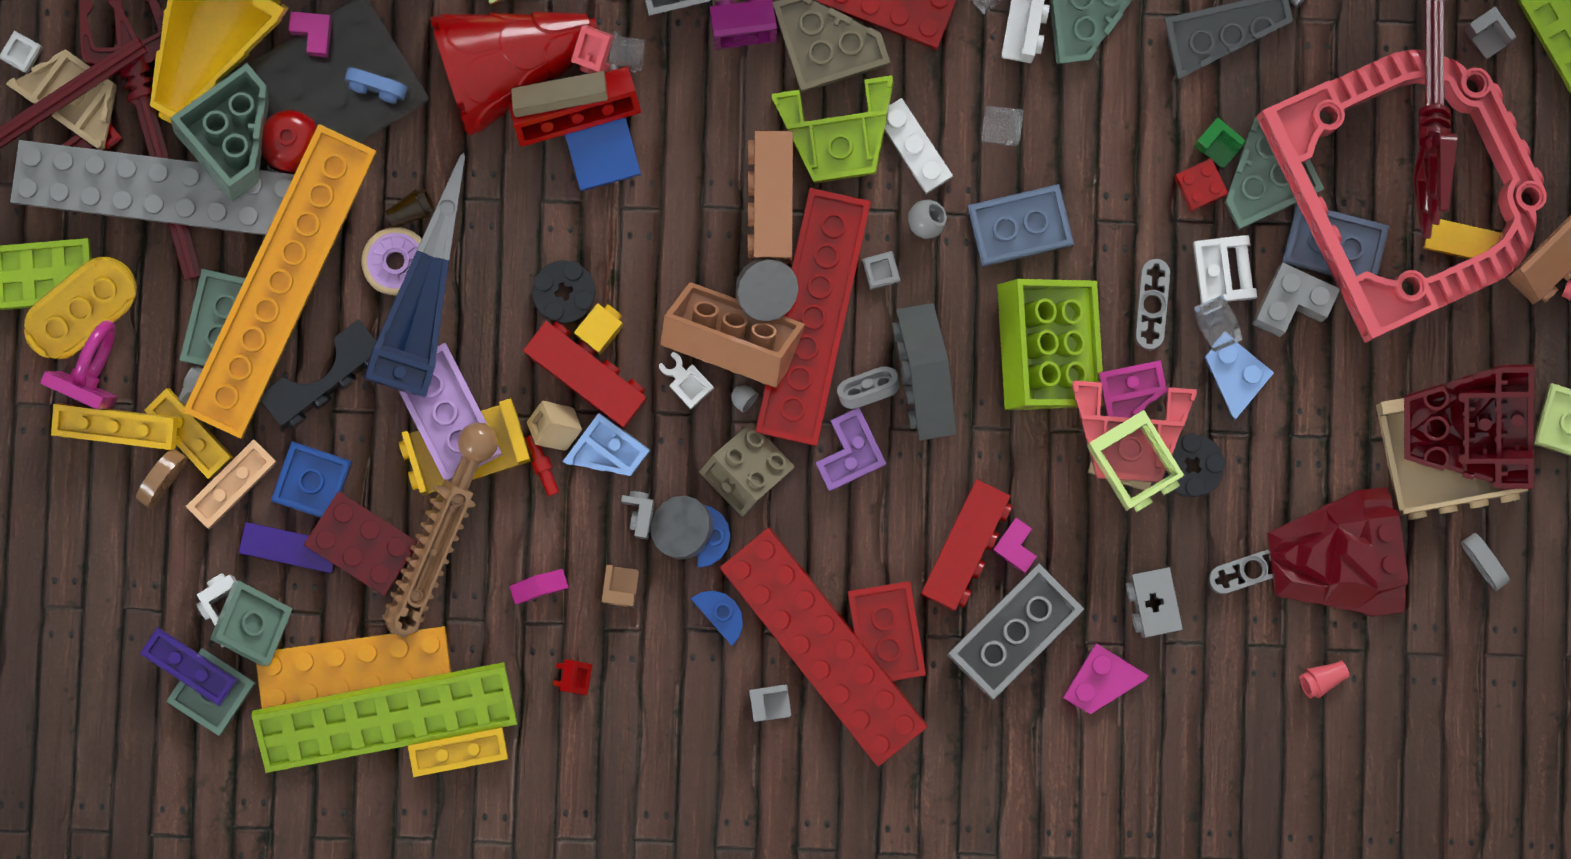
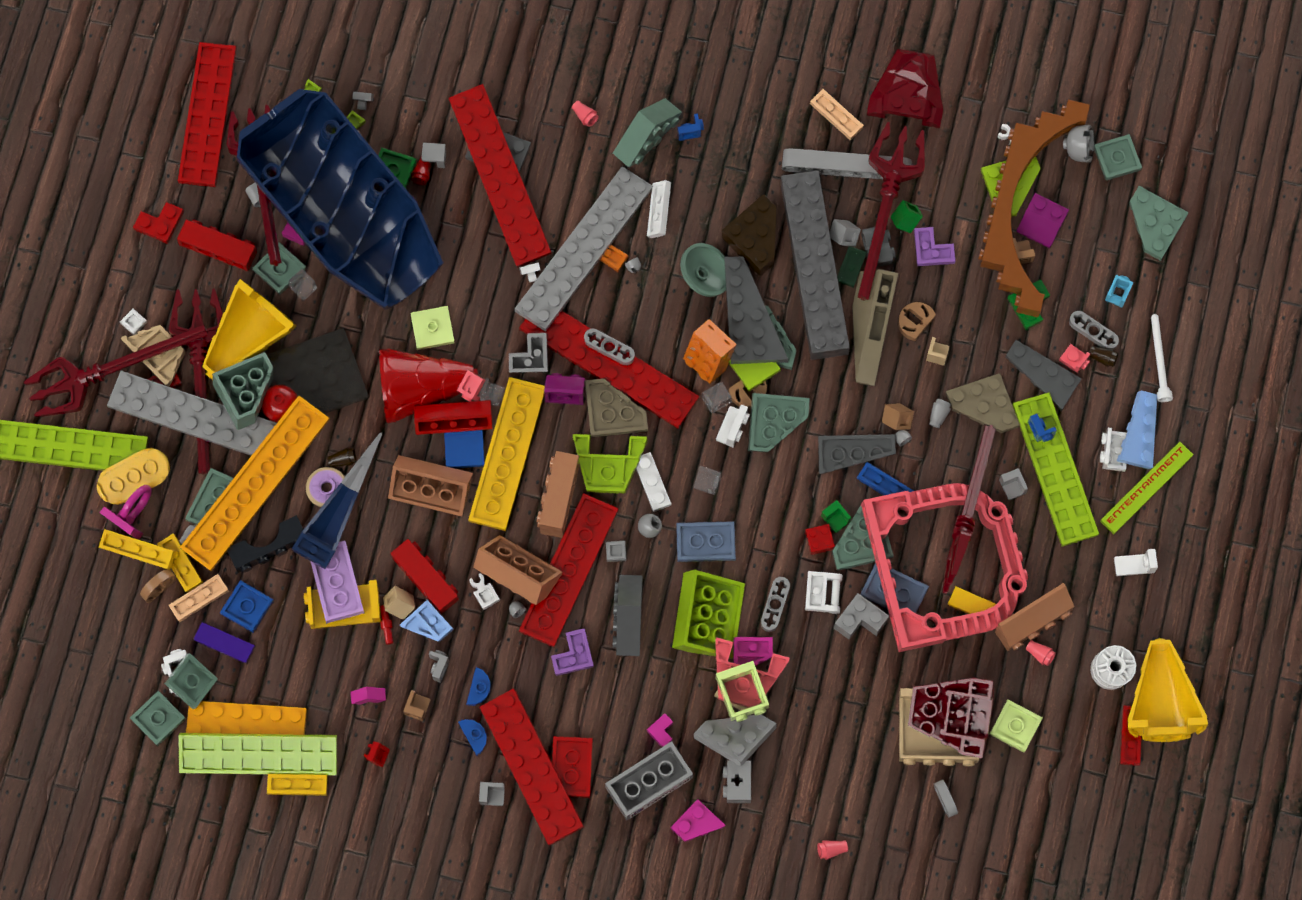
camera: 15 degrees right, 10 degrees down
dark purple tile [140,627,238,707] -> none
dark pink piece [289,12,332,58] -> none
dark red plate [303,491,417,596] -> none
medium blue plate [344,67,408,104] -> none
medium nougat gear [382,422,498,638] -> none
dark tan tile [511,71,608,117] -> none
black plate [532,260,596,324] -> none
yellow brick [574,303,624,356] -> none
flat silver tile [651,495,713,560] -> none
dark tan bracket [699,423,794,517] -> none
flat silver tile [735,258,799,321] -> none
light grey plate [837,367,900,409] -> none
red brick [920,479,1013,612] -> none
black plate [1163,433,1225,497] -> none
clear panel [1194,295,1242,352] -> none
light blue wing [1204,333,1274,420] -> none
light grey beam [1208,549,1273,595] -> none
dark red wedge [1267,487,1408,616] -> none
none -> nougat slope [388,455,473,516]
none -> yellow plate [468,377,545,531]
none -> light grey plate [694,715,776,767]
none -> blue tile [857,462,914,496]

